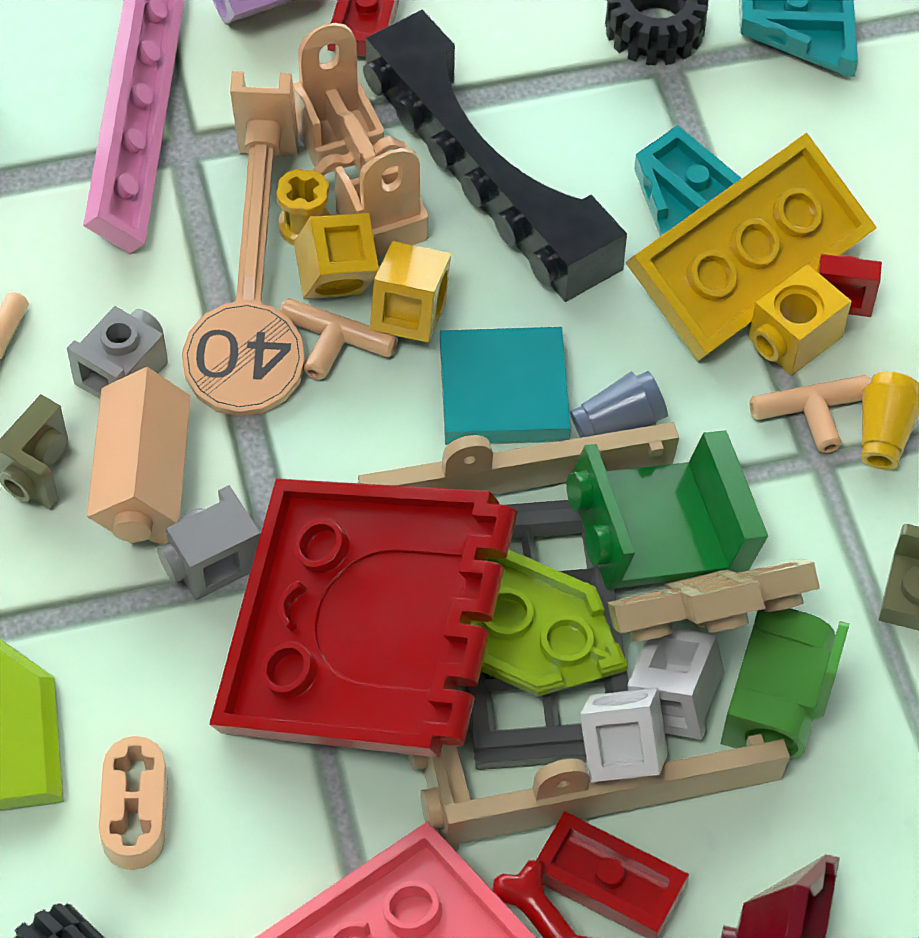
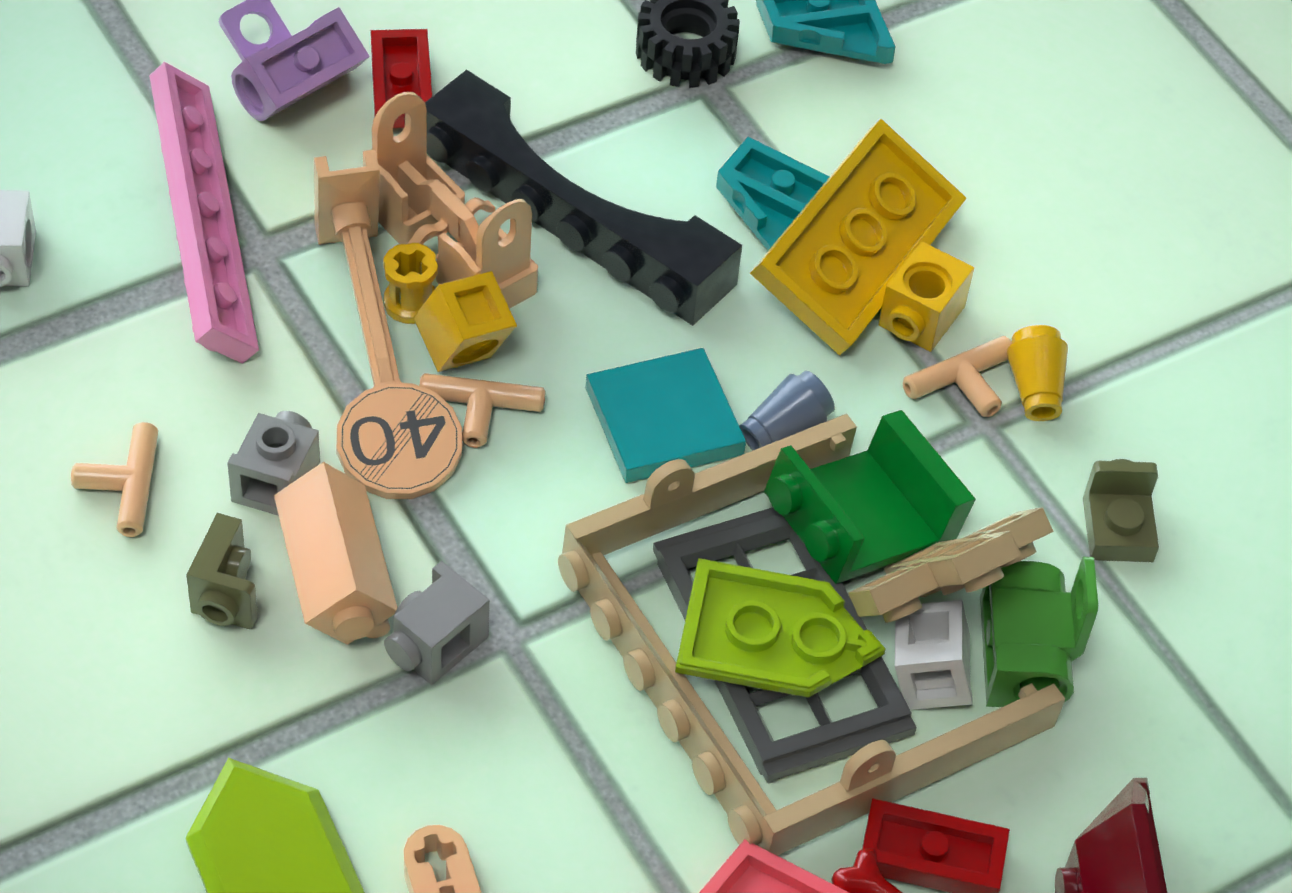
camera: 20 degrees left, 5 degrees down
red hinge [209,478,517,758] -> none
yellow brick [369,241,451,343] -> none
white brick [580,687,668,782] -> none
red plate [817,254,882,317] -> none

